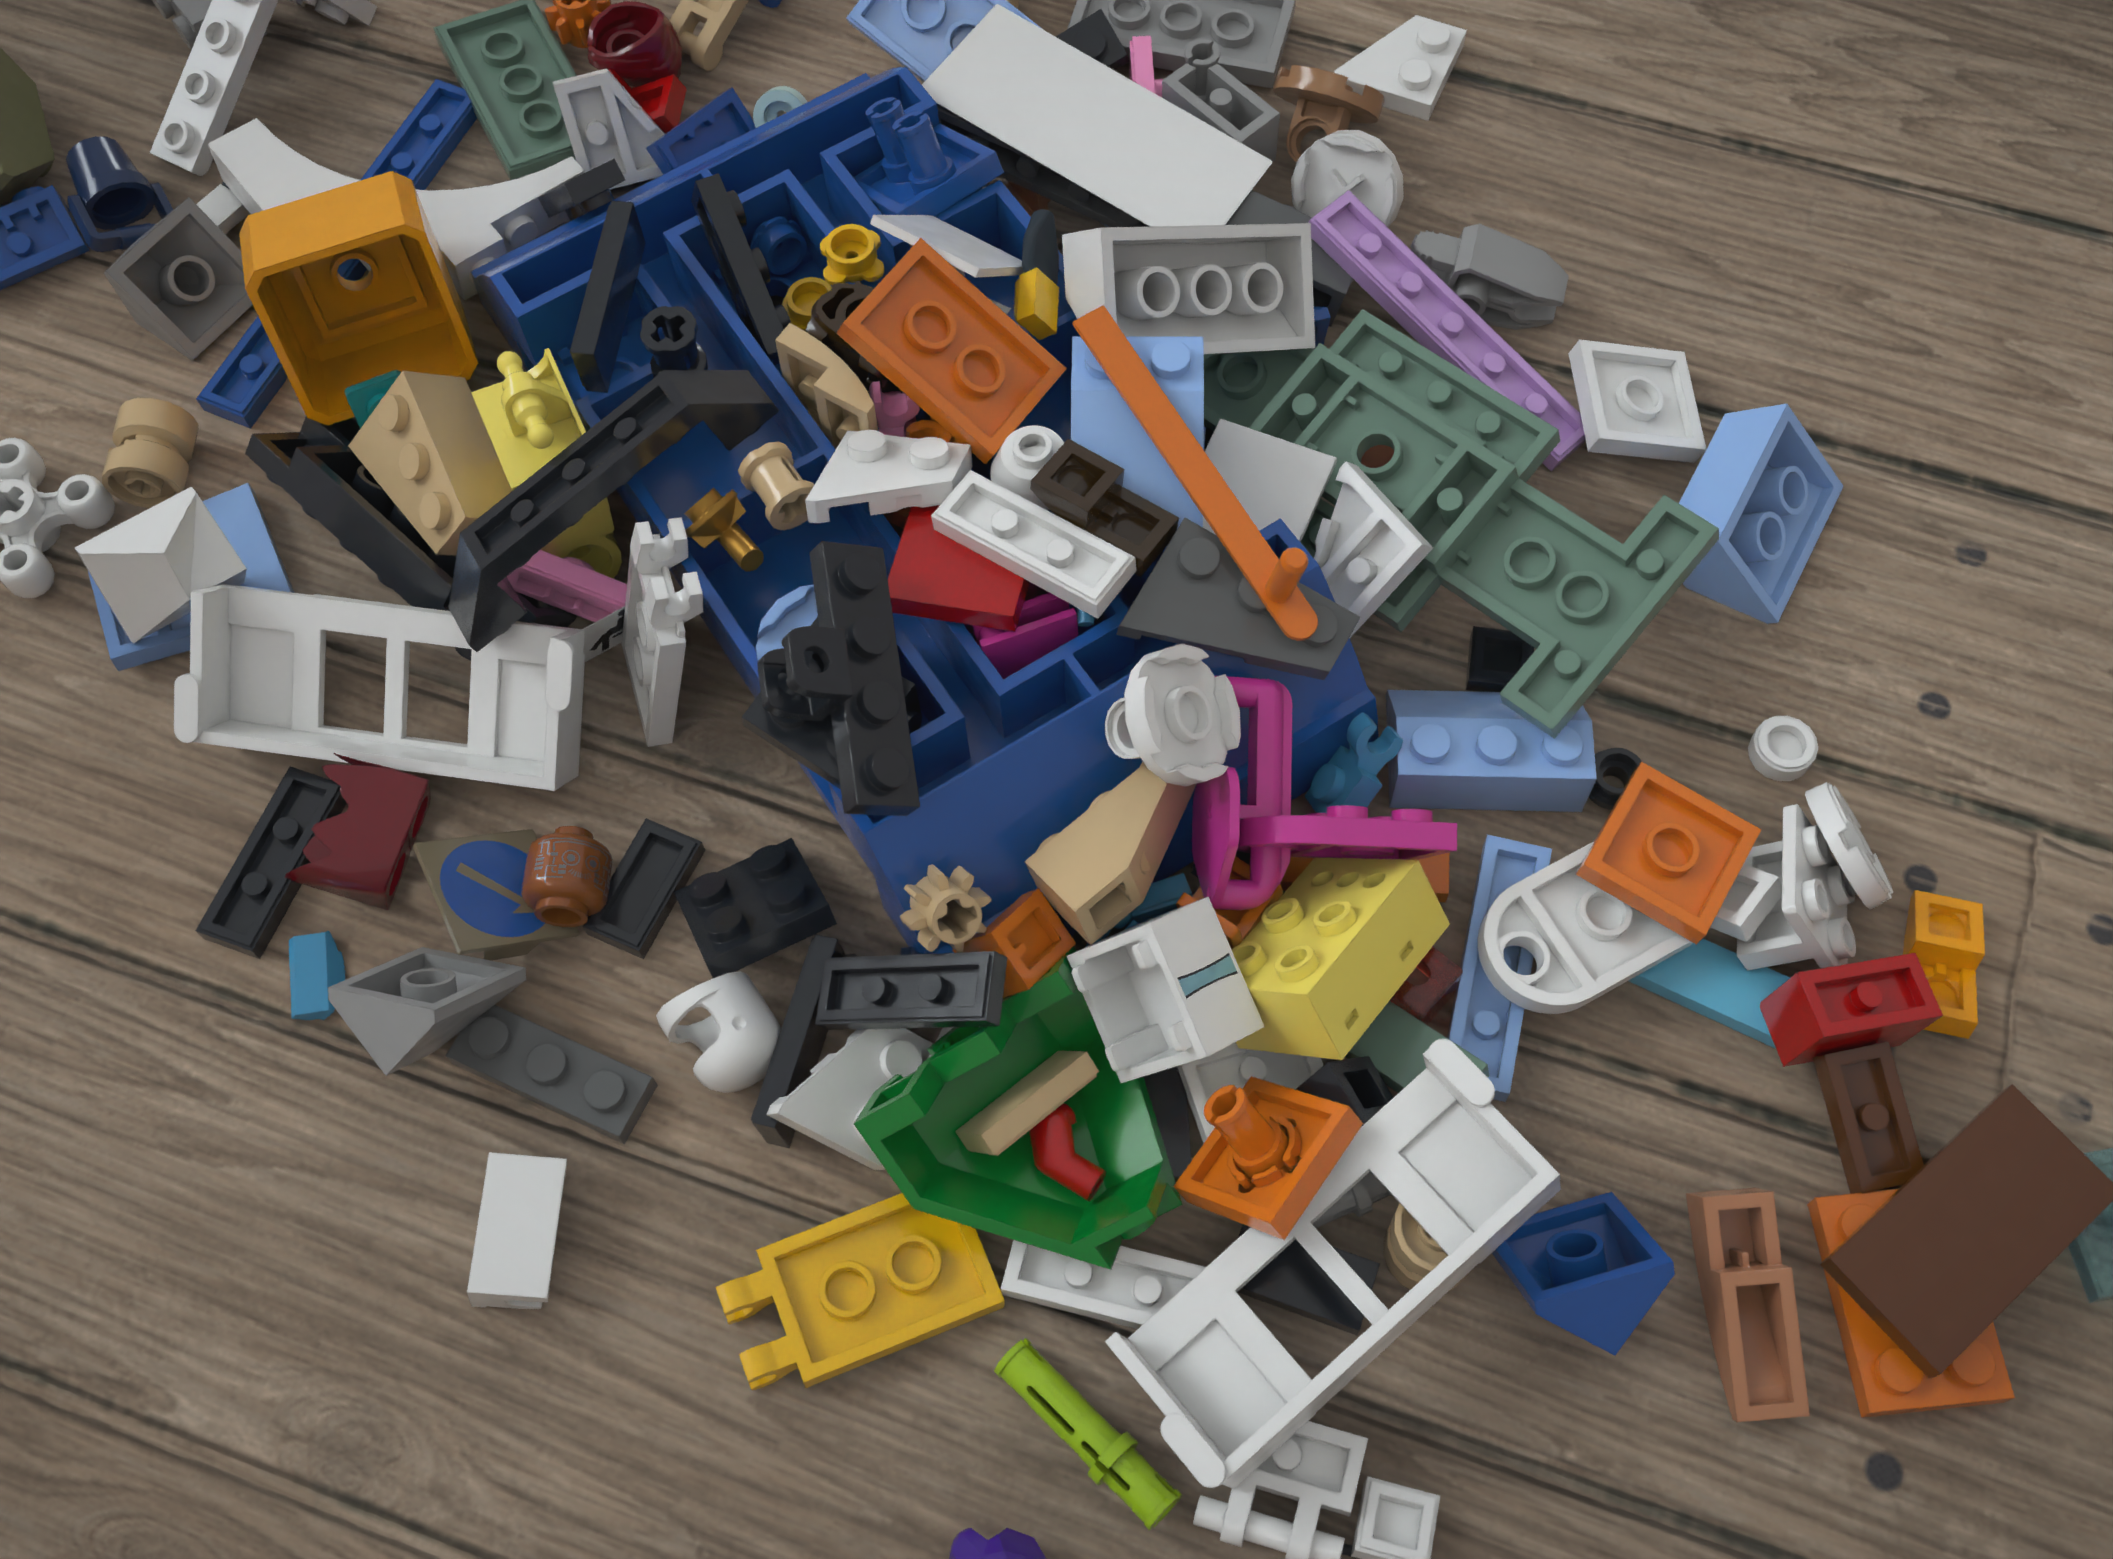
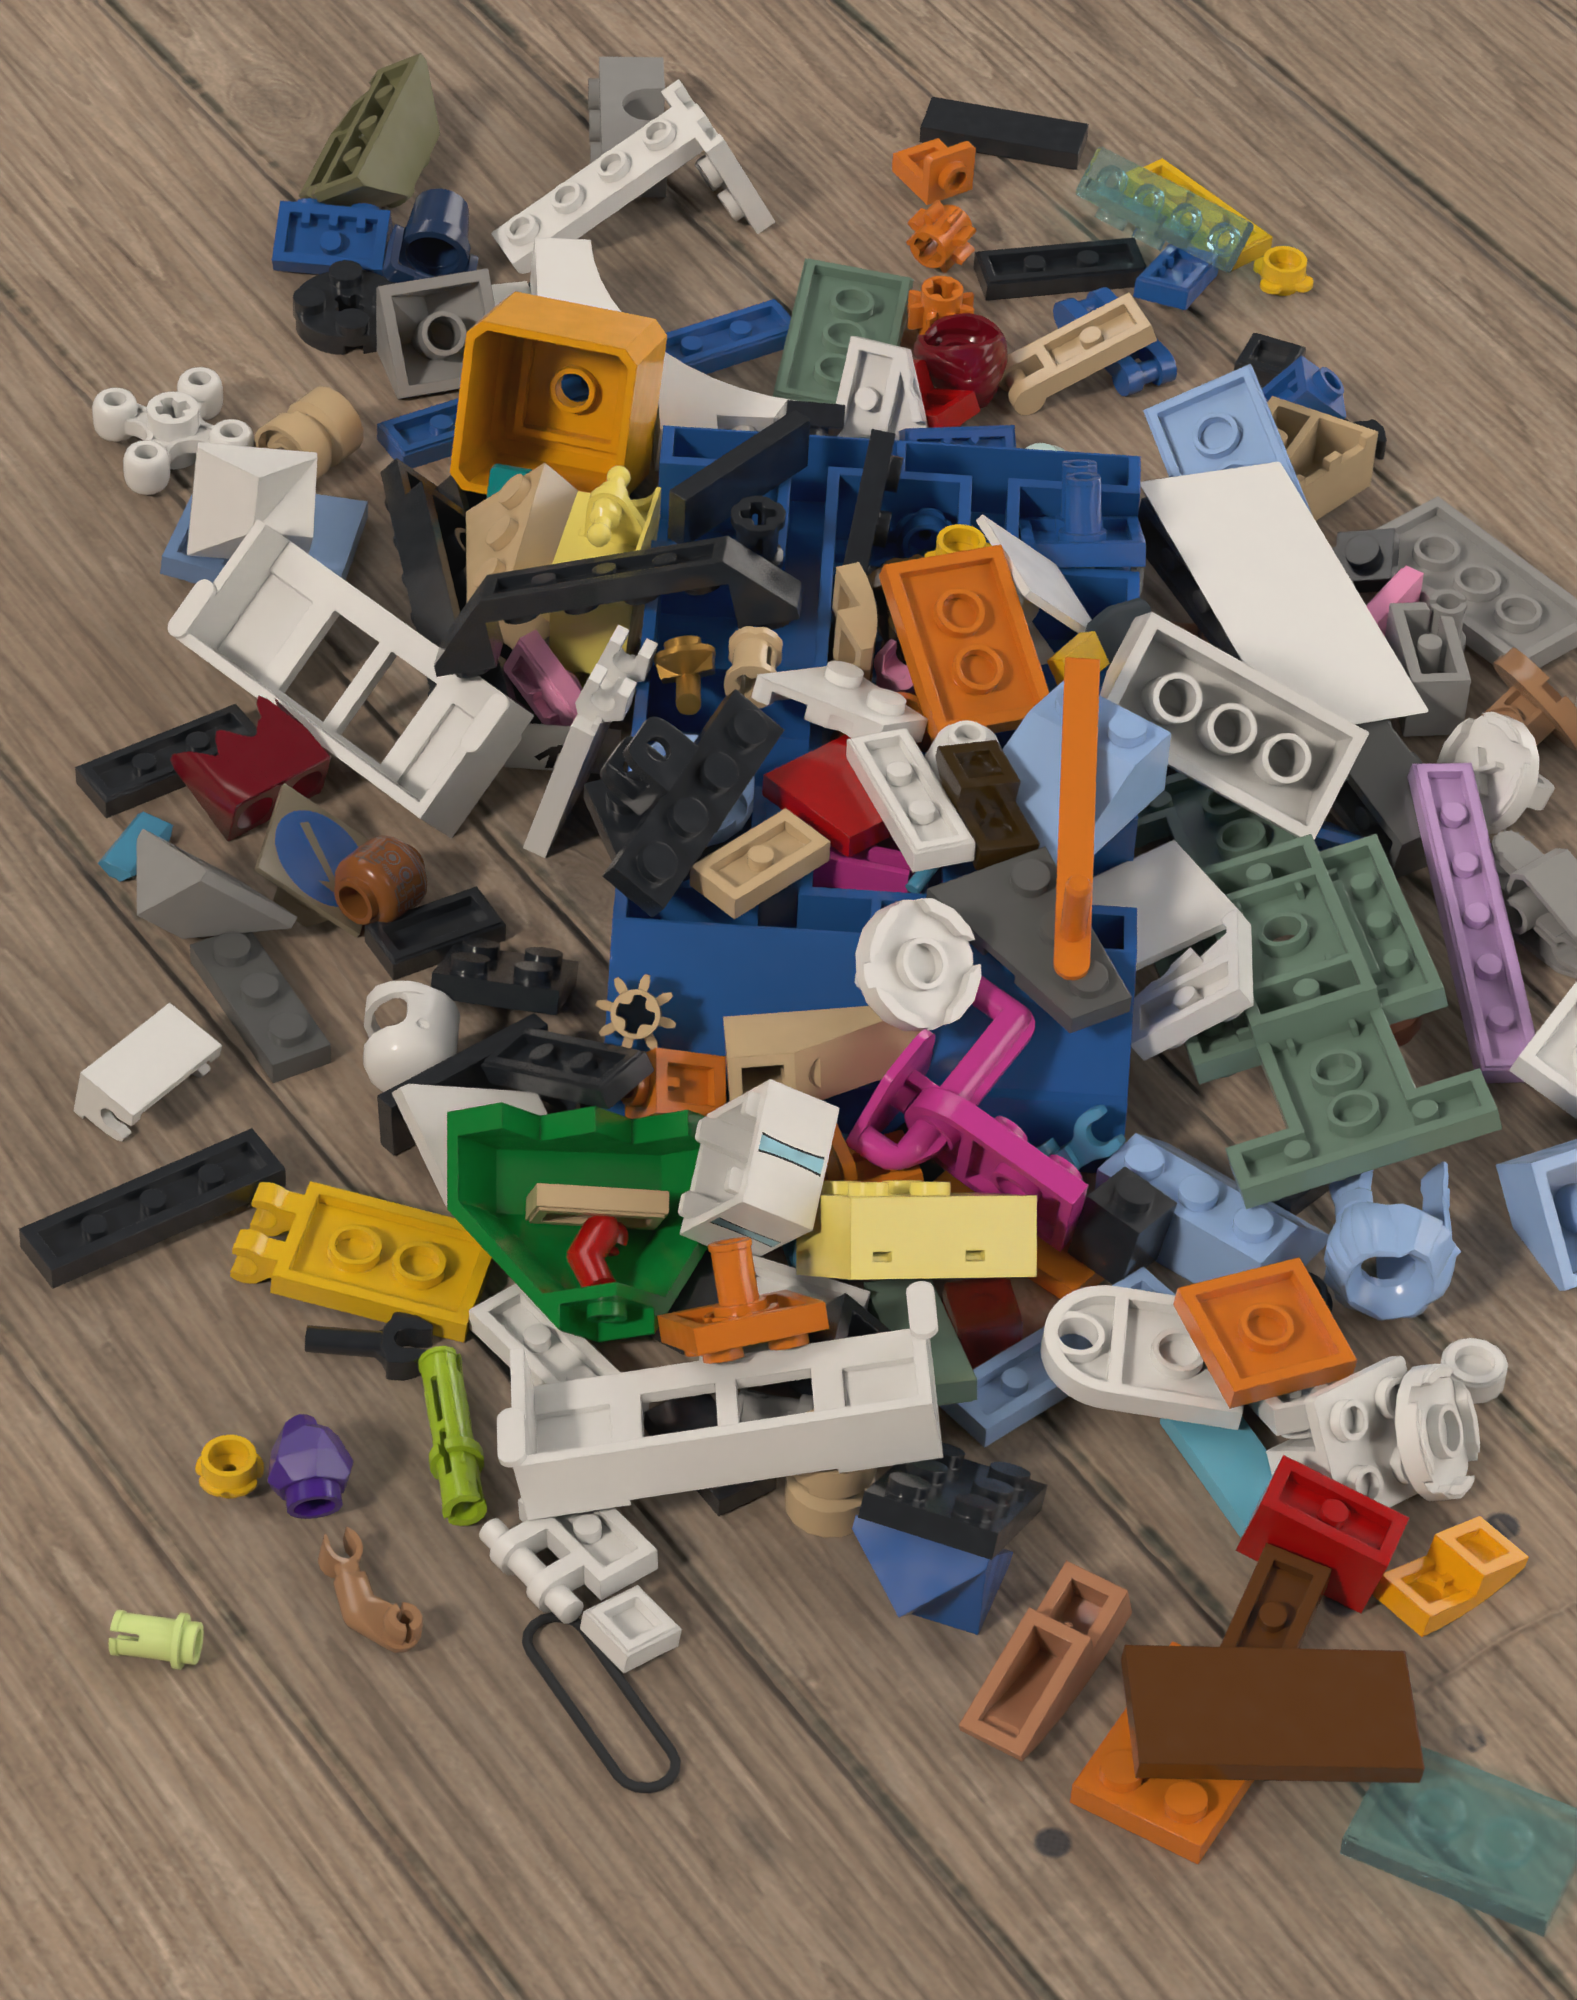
camera: 30 degrees right, 20 degrees down
none -> black plate [19,1128,286,1289]
none -> black plate [293,260,395,355]
none -> black bar [305,1312,433,1381]
none -> tan plate [690,808,831,919]
none -> black plate [858,1442,1048,1560]
none -> black brick [1067,1167,1177,1285]
none -> light blue piece [1324,1161,1461,1321]

